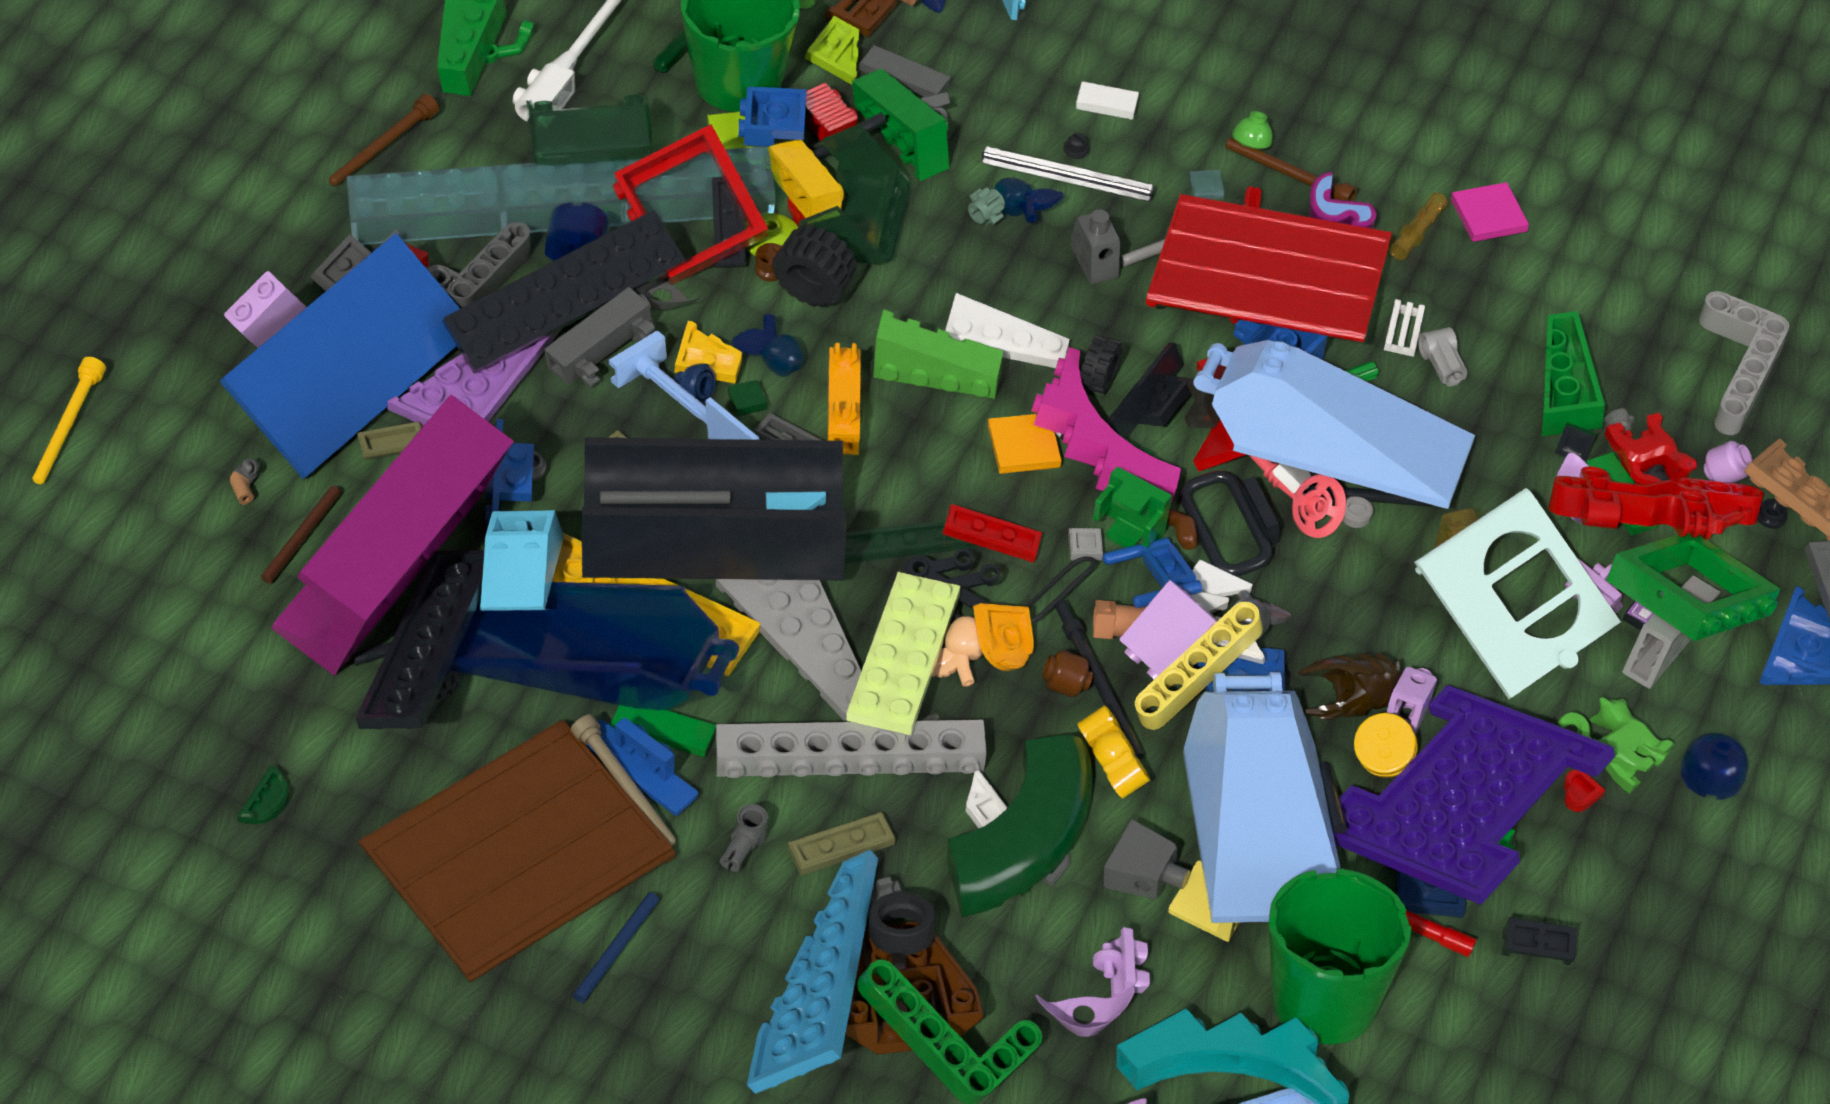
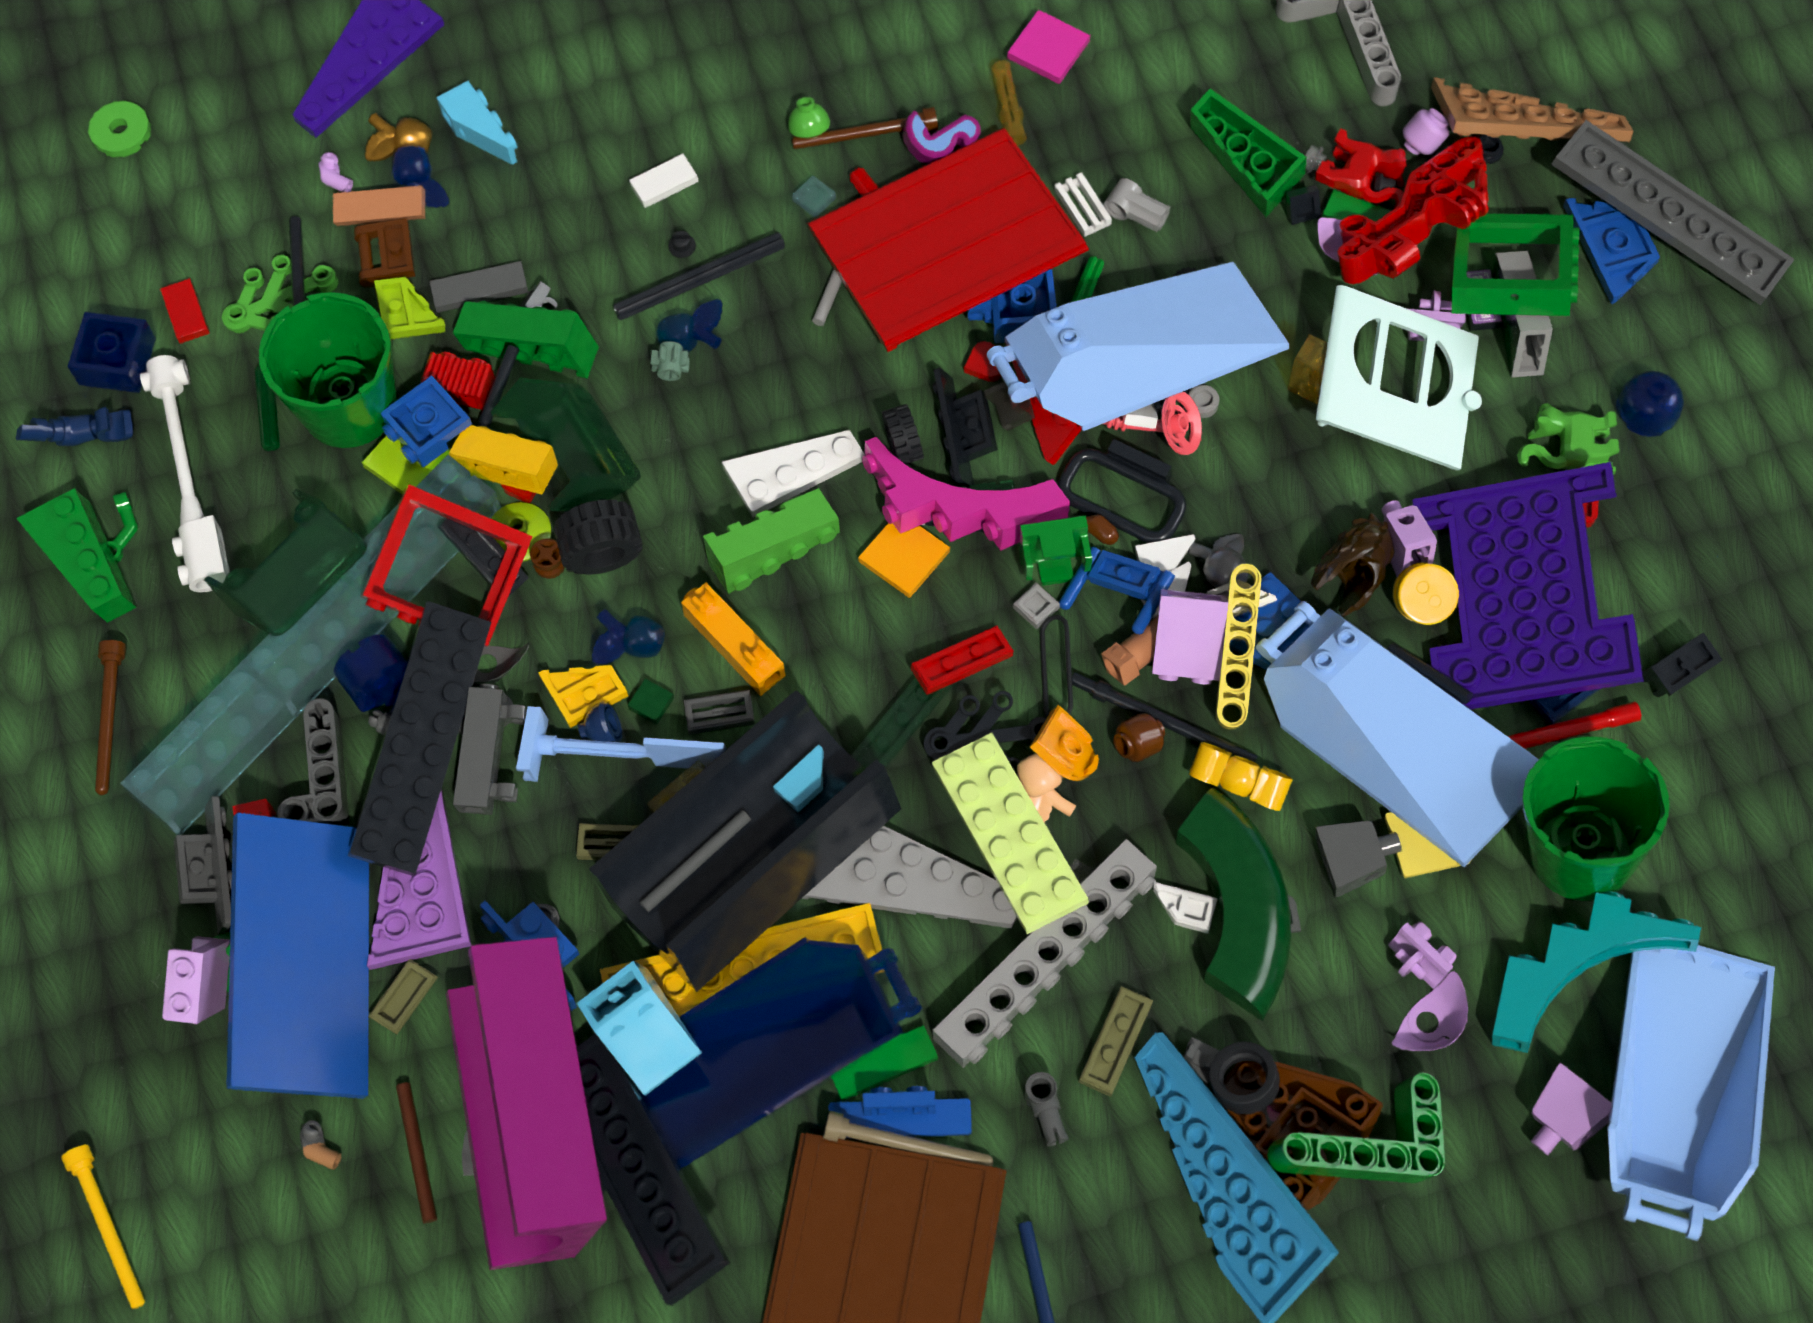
camera: 35 degrees left, 15 degrees up
dark grey torso [1070,209,1120,285] -> none

